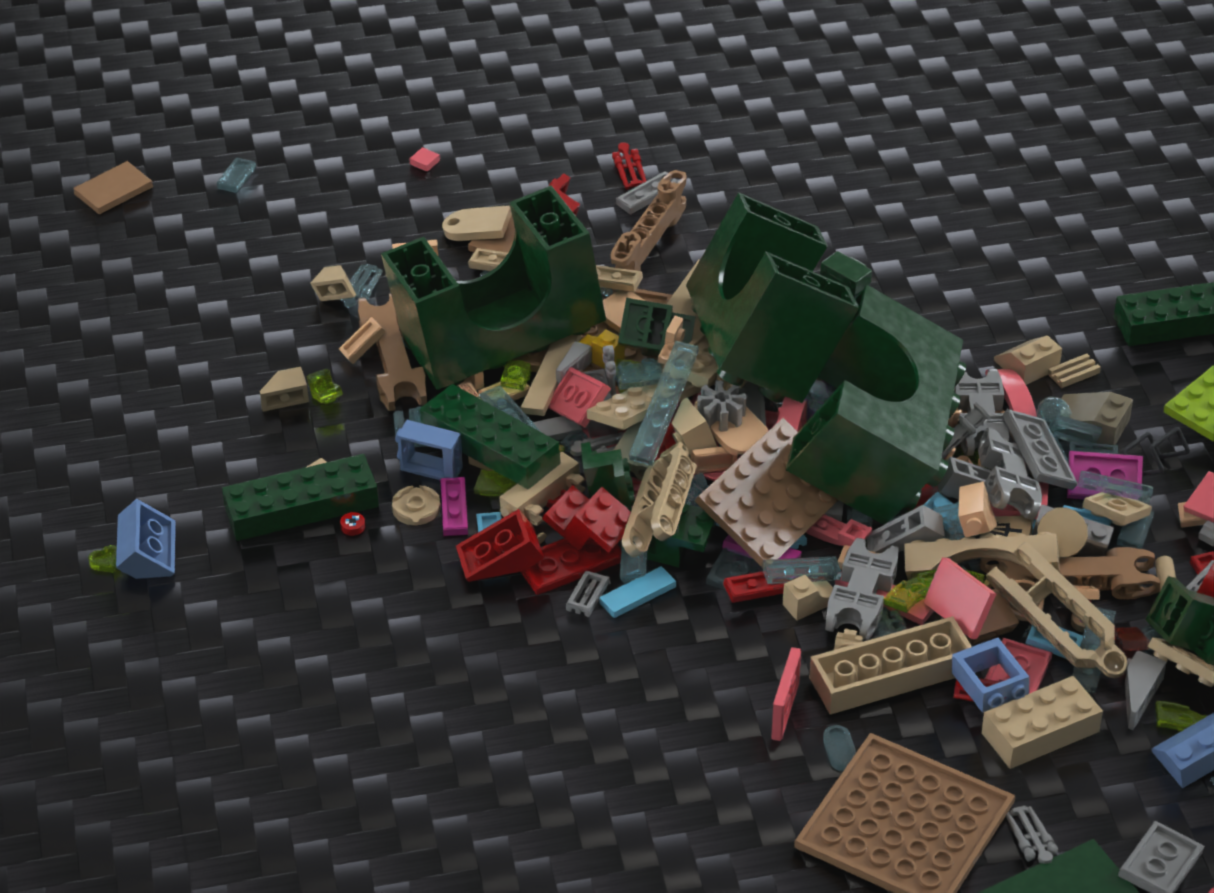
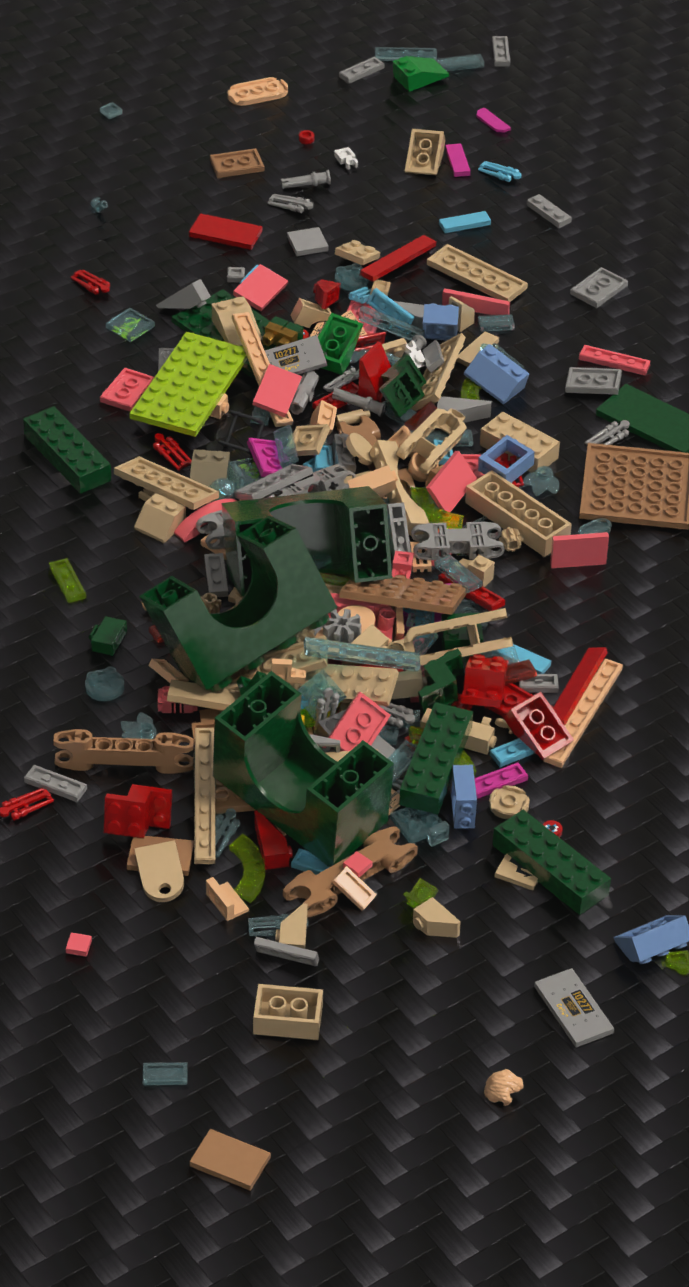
camera: 115 degrees left, 0 degrees up
none -> clear neon green tile [50,558,86,603]
none -> tan plate [114,456,219,510]
none -> clear light blue plate [121,713,157,739]
none -> red piece [153,433,192,471]
none -> tan brick [253,984,323,1040]
none -> light grey tile [254,937,319,966]
none -> light nougat panel [310,400,337,435]
none -> coral tile [343,851,372,877]
none -> light nougat hair [484,1069,524,1106]
none -> clear red tile [505,659,537,685]
none -> clear light blue plate [524,466,559,496]
none -> light grey tile [534,968,614,1047]
none -> light nougat tile [543,659,623,768]
none -> red tile [553,647,608,726]

